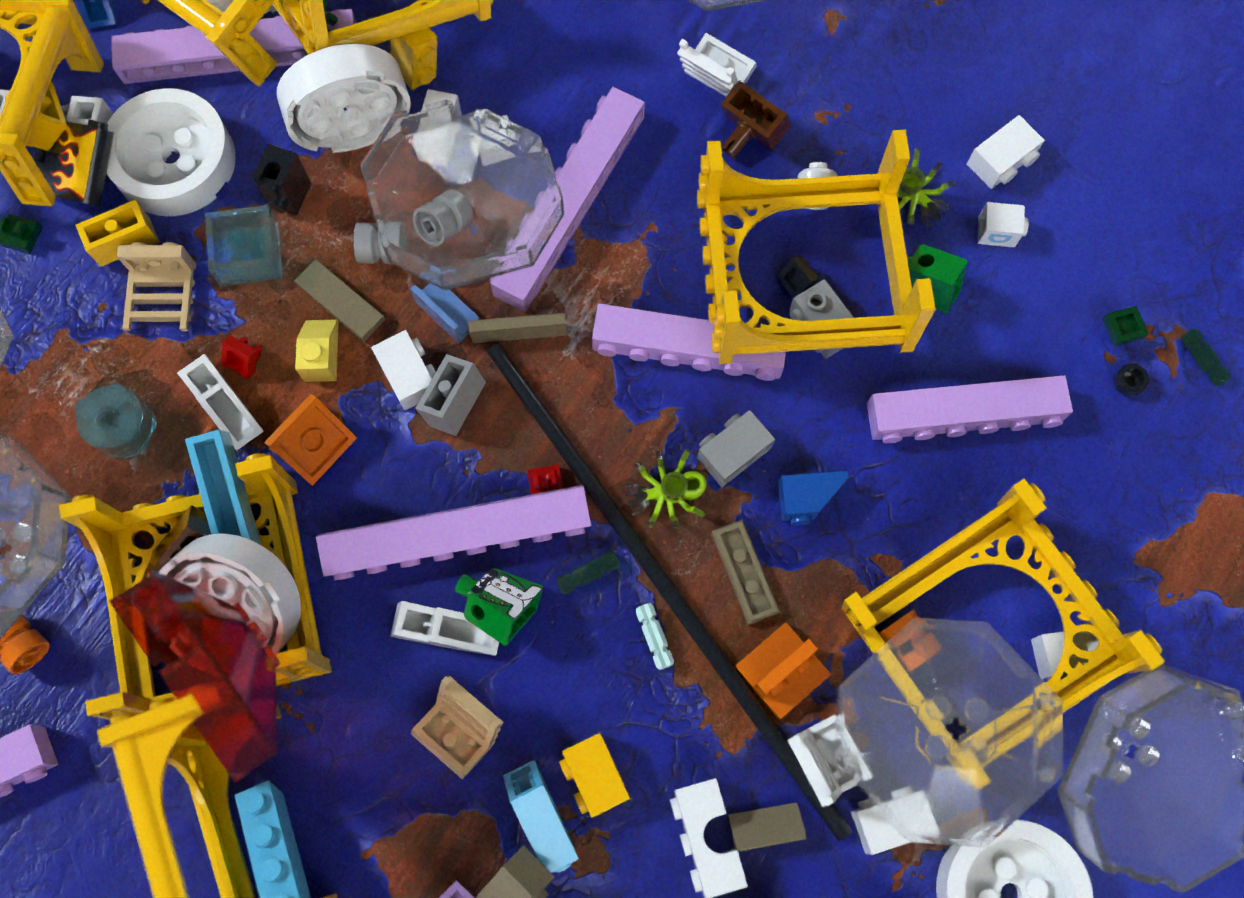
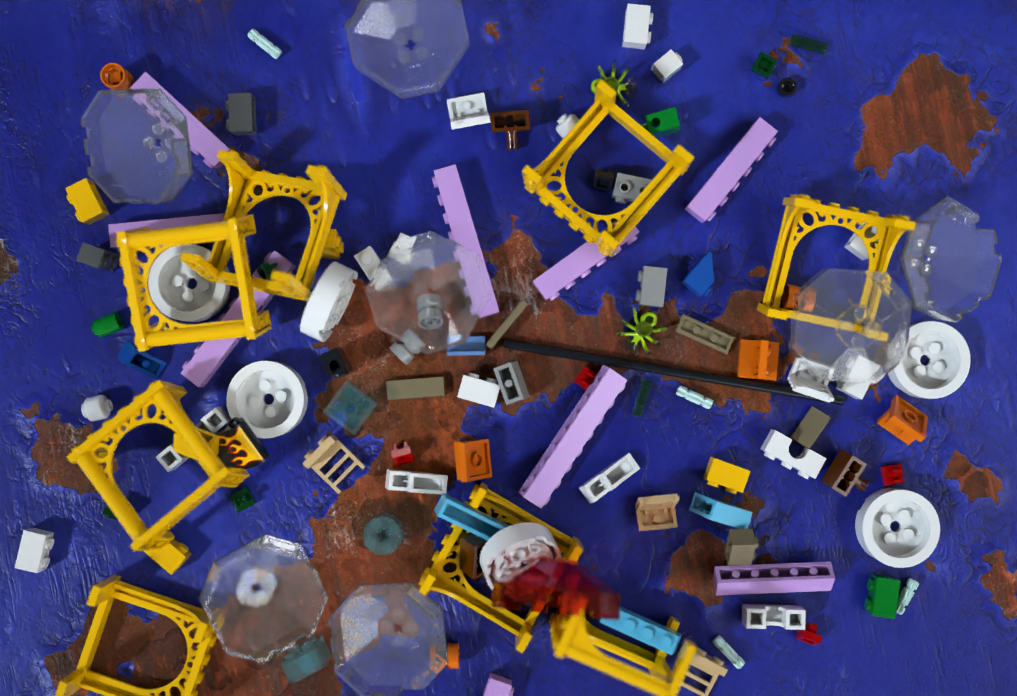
camera: 45 degrees left, 15 degrees up
yellow brick [75,200,160,267] -> none
light yellow slope [295,320,339,382] -> none
green torso [455,568,544,646] -> none

